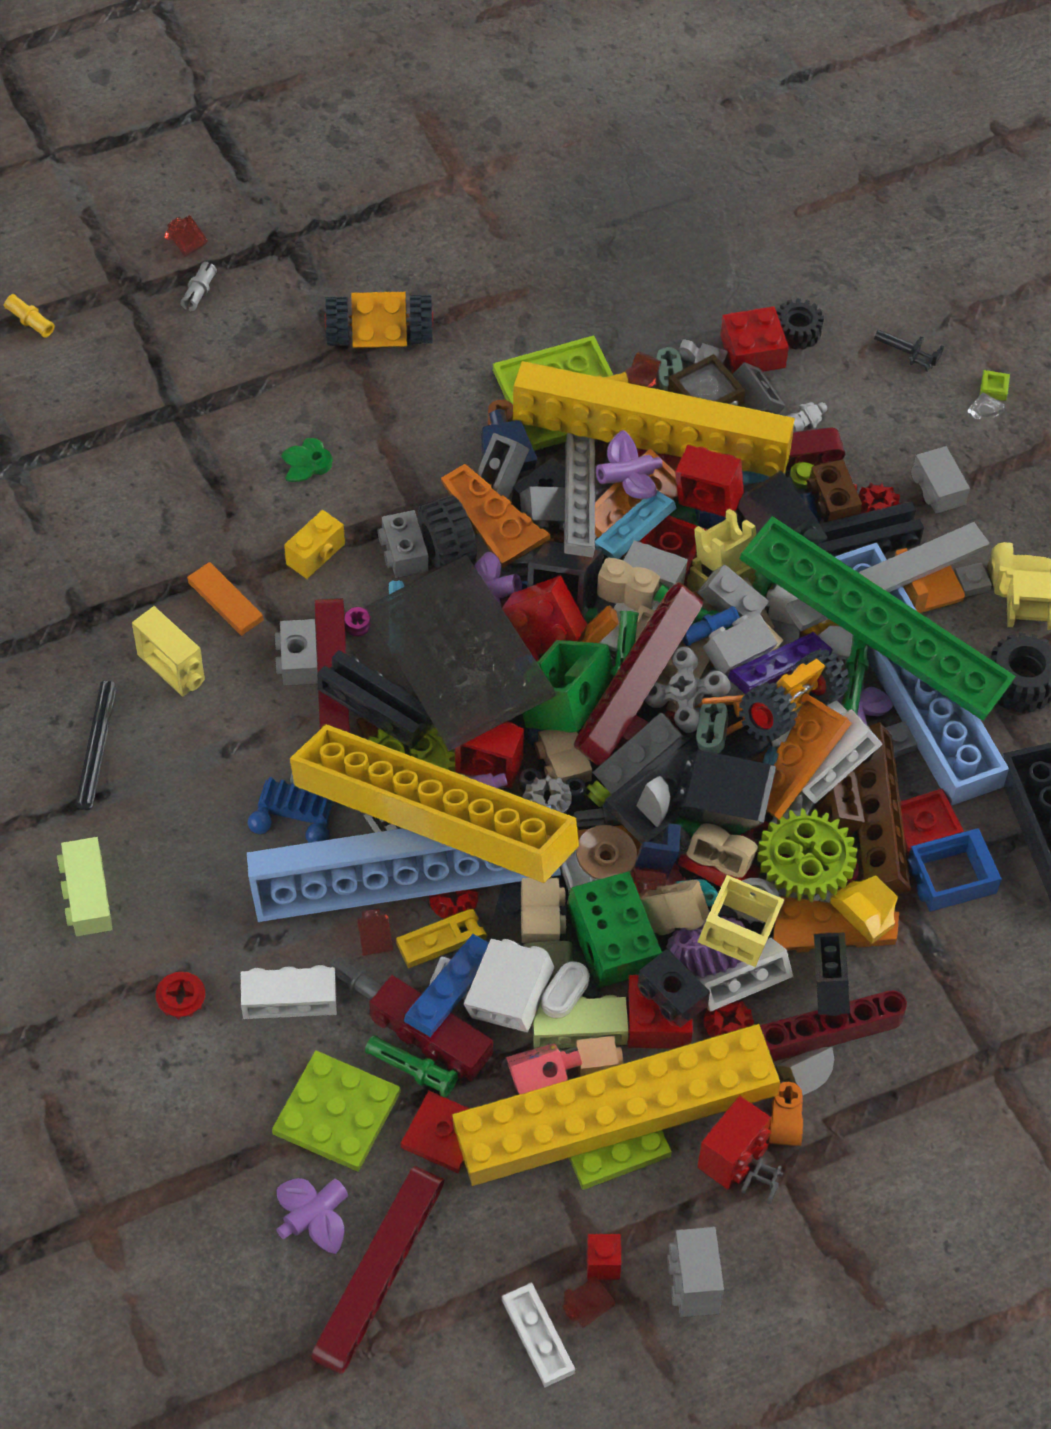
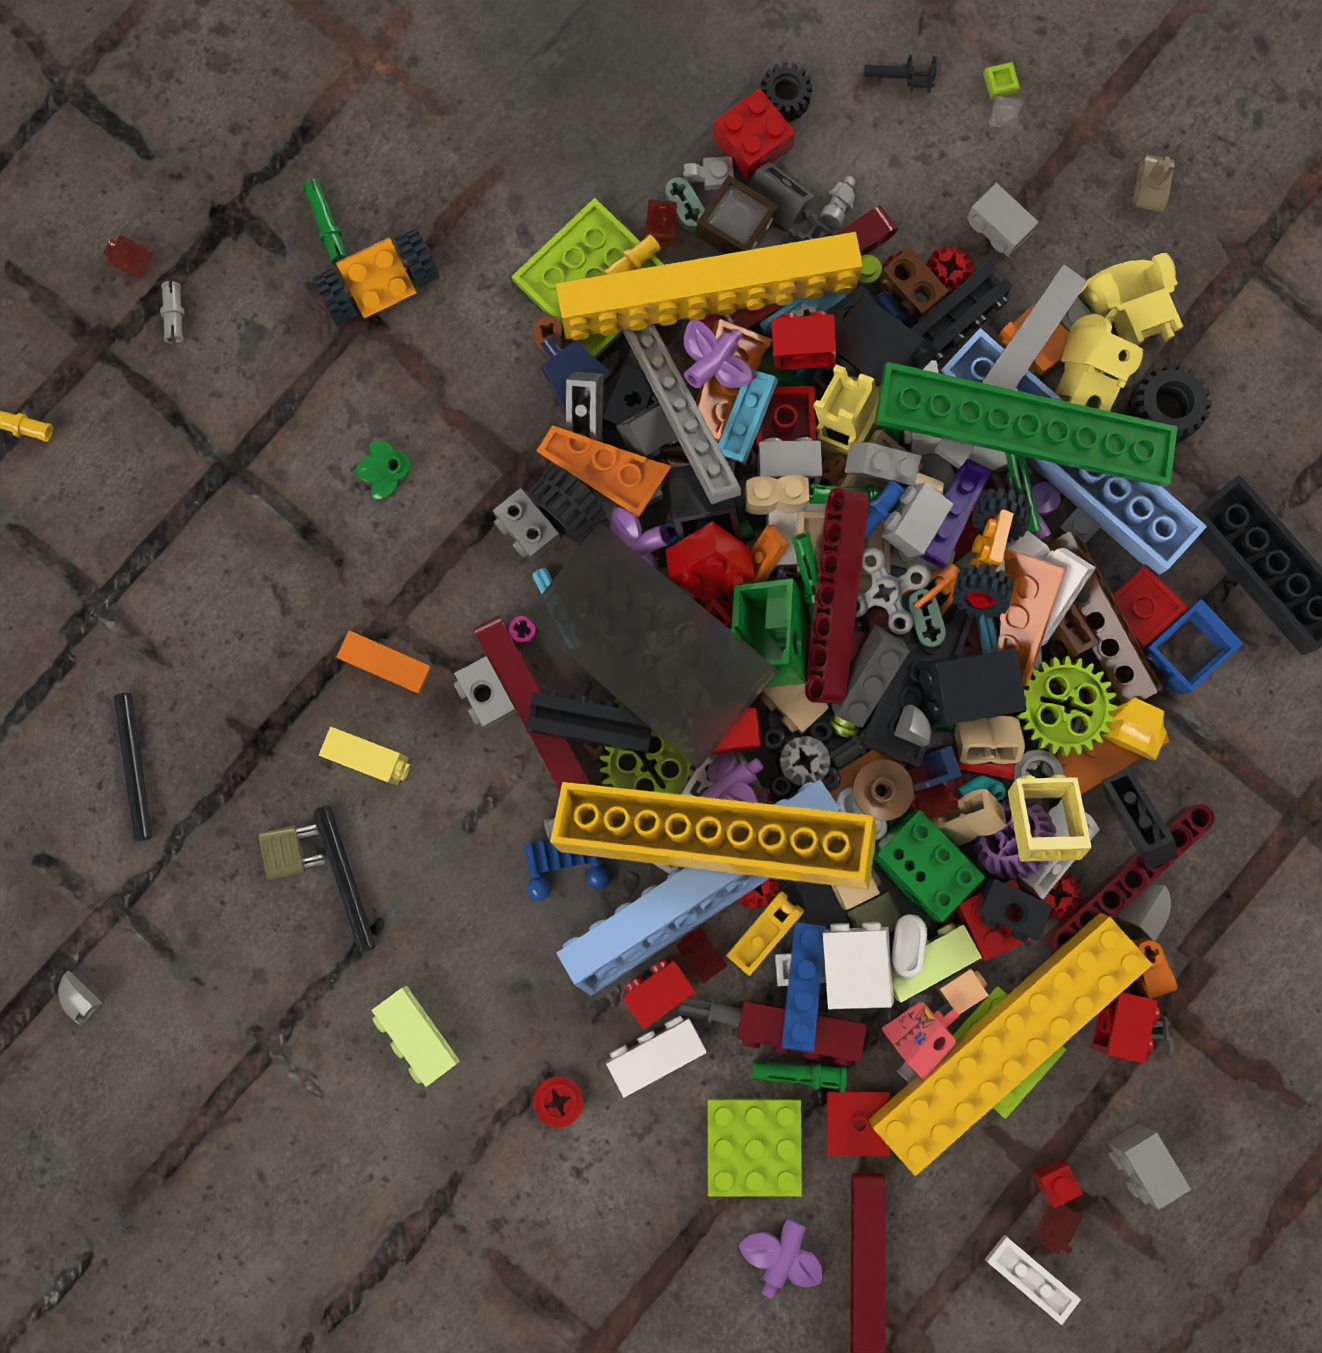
camera: 25 degrees left, 25 degrees up
yellow brick [284,509,345,579] -> none
none -> olive piece [259,824,325,881]
none -> green pin [302,178,349,265]
none -> red brick [622,957,696,1029]
none -> light yellow piece [1055,314,1143,411]

